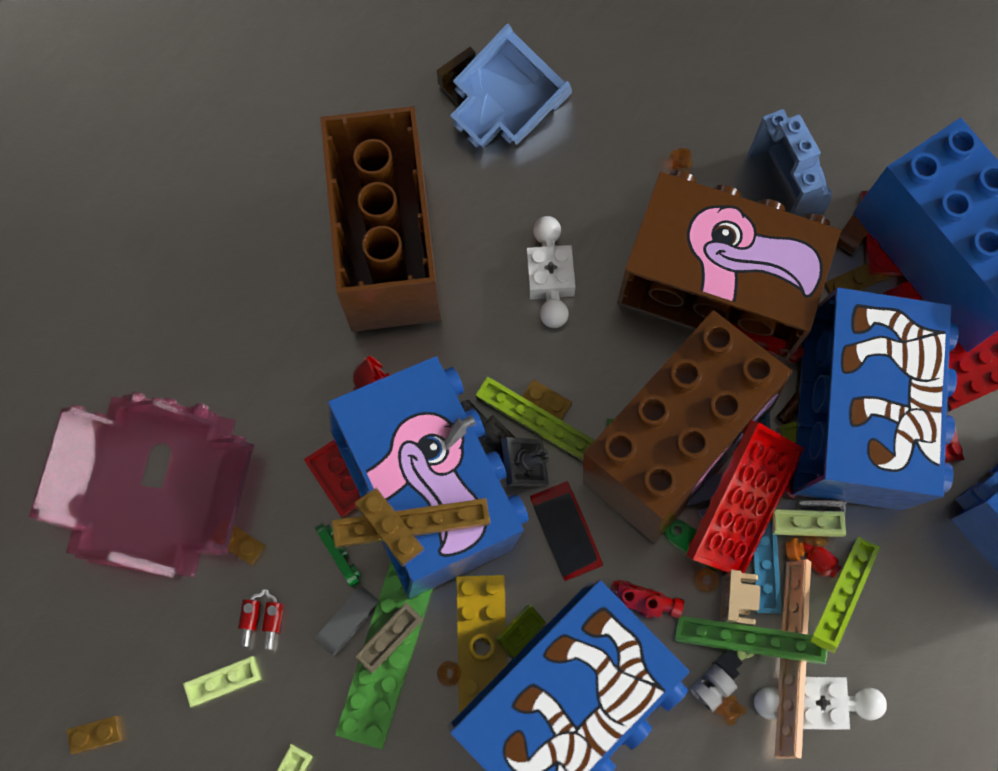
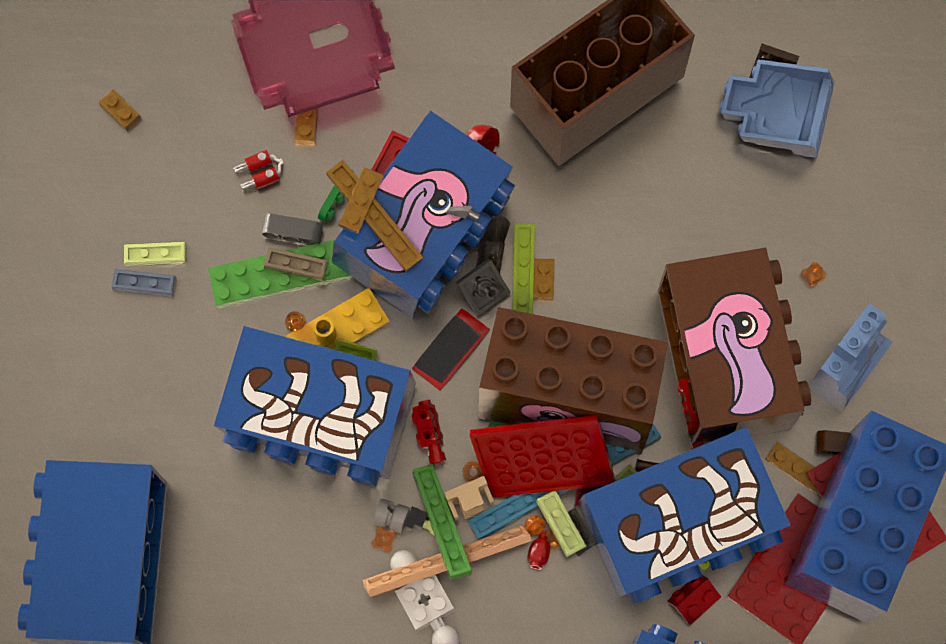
camera: 60 degrees right, 0 degrees up
yellowish green tile [183,656,262,707] -> none
white brick [526,216,575,328] -> none
lime plate [810,536,880,653] -> none

